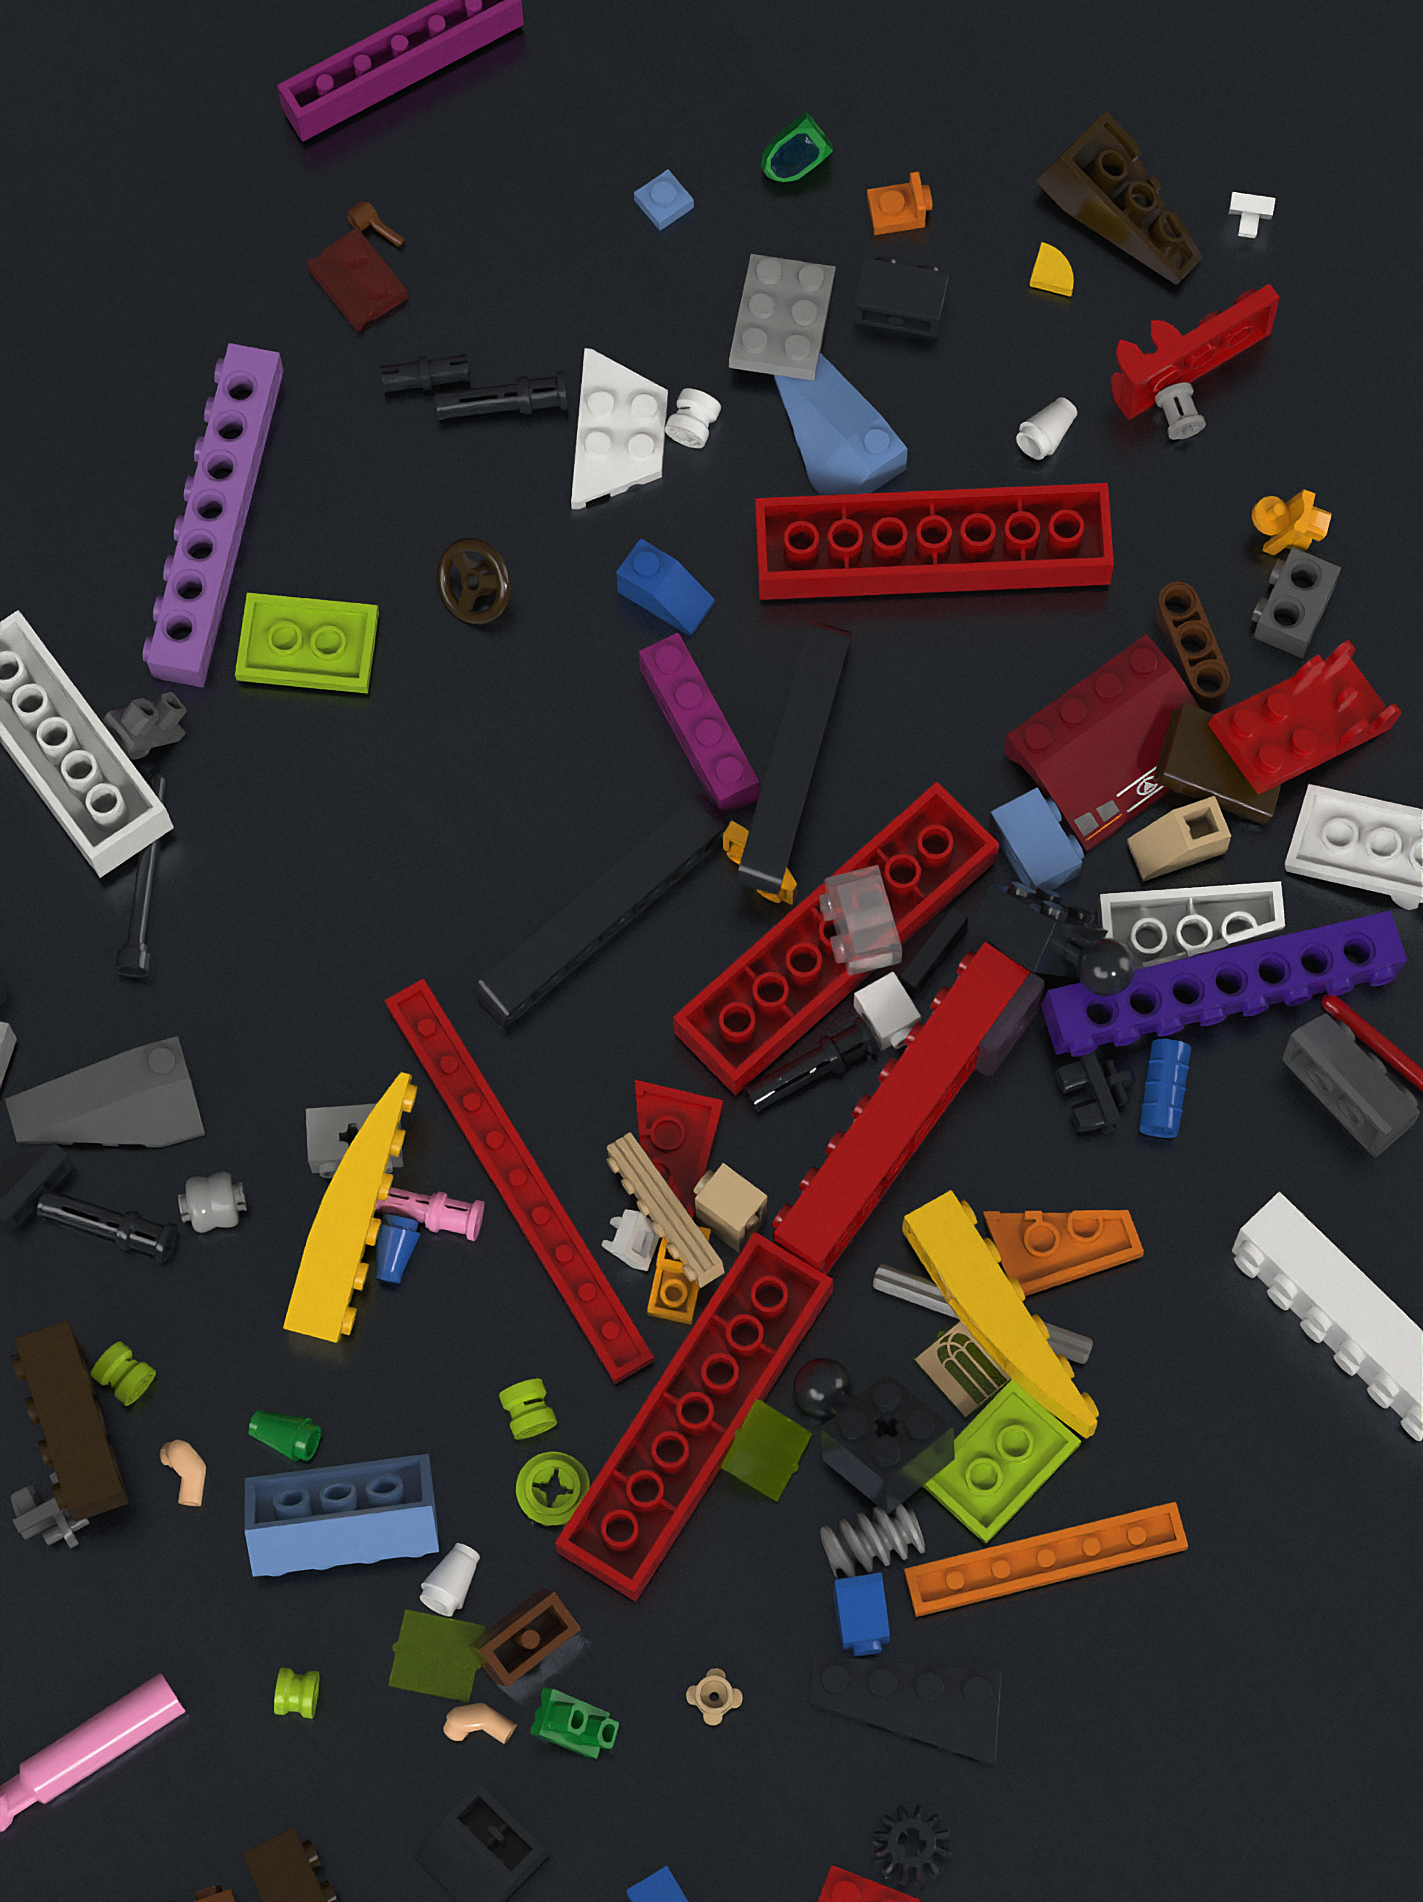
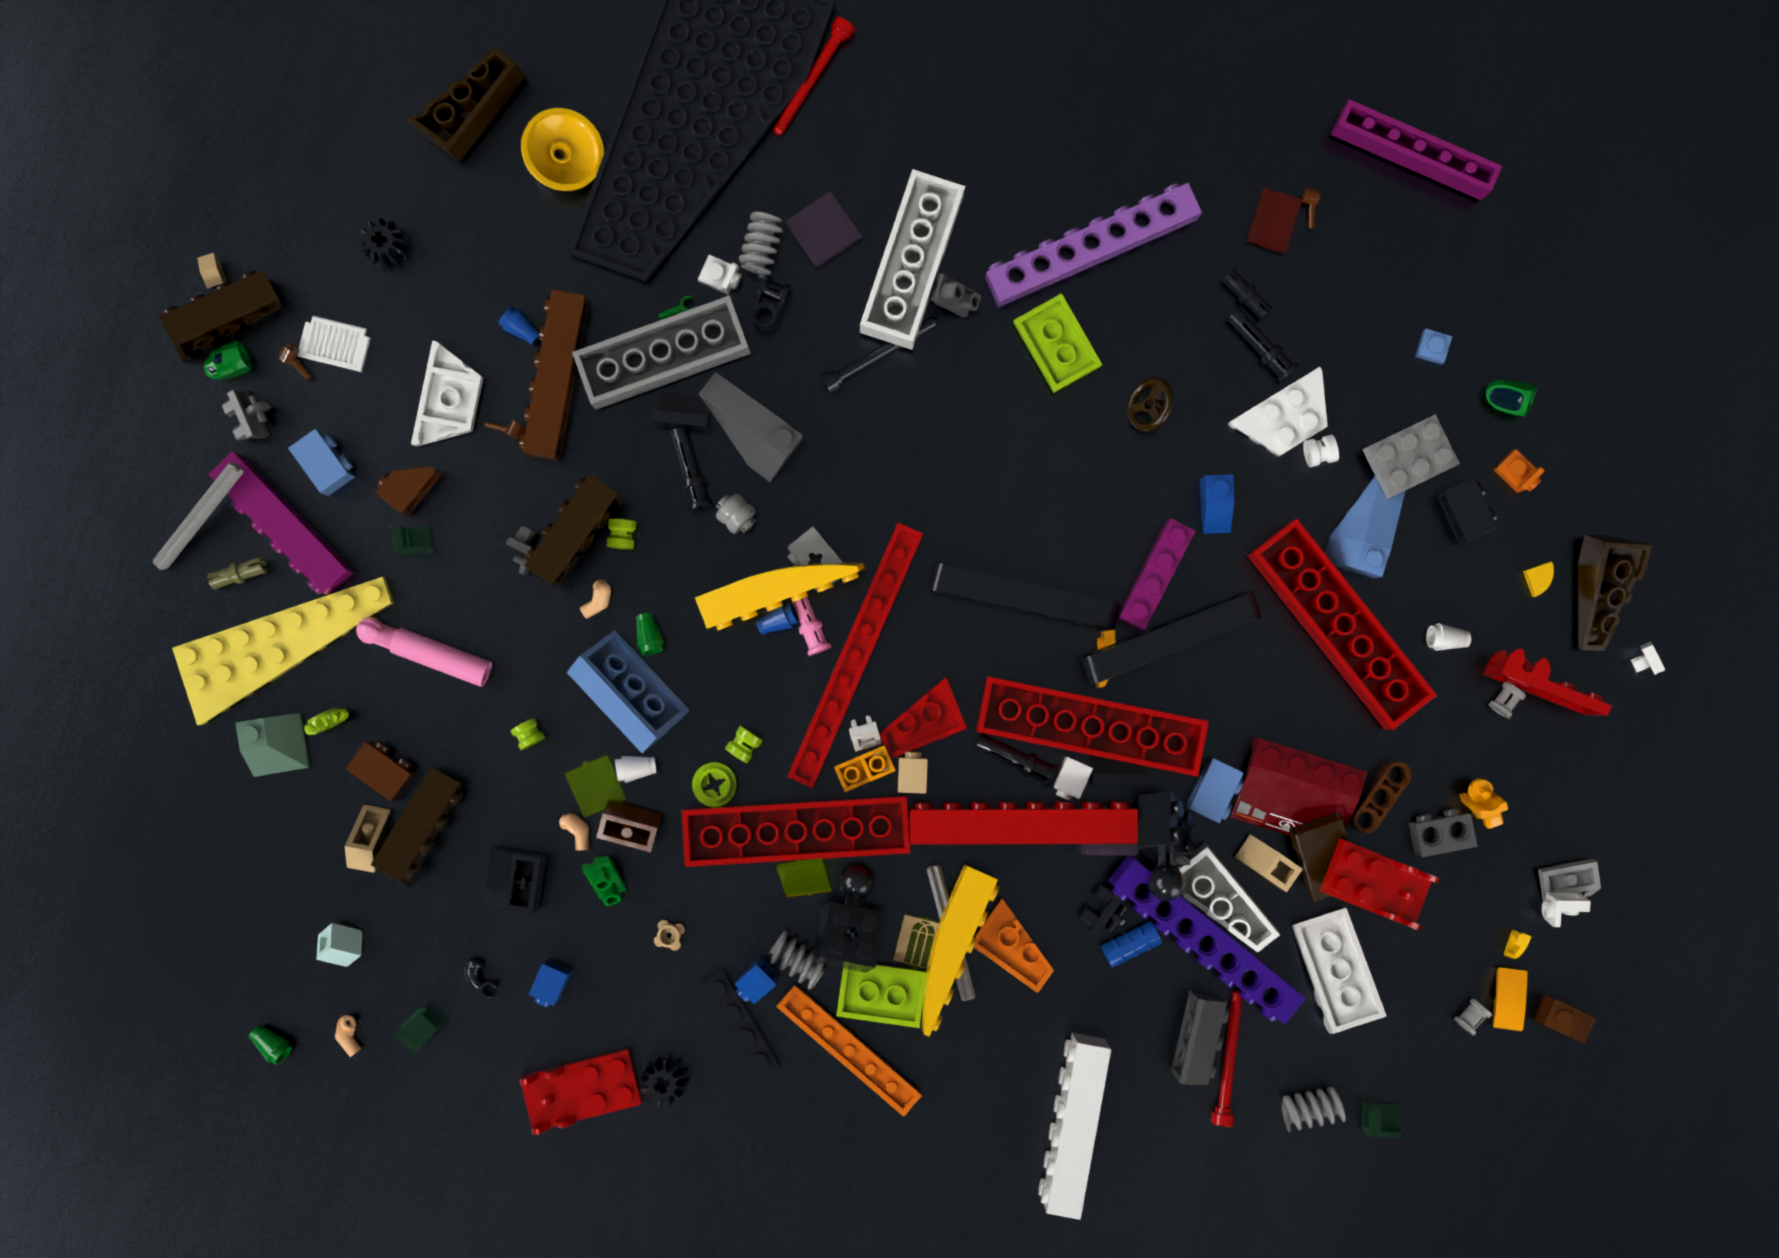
camera: 55 degrees right, 15 degrees up
tan piece [606,1132,725,1288] -> none
clear brick [819,865,902,976] -> none

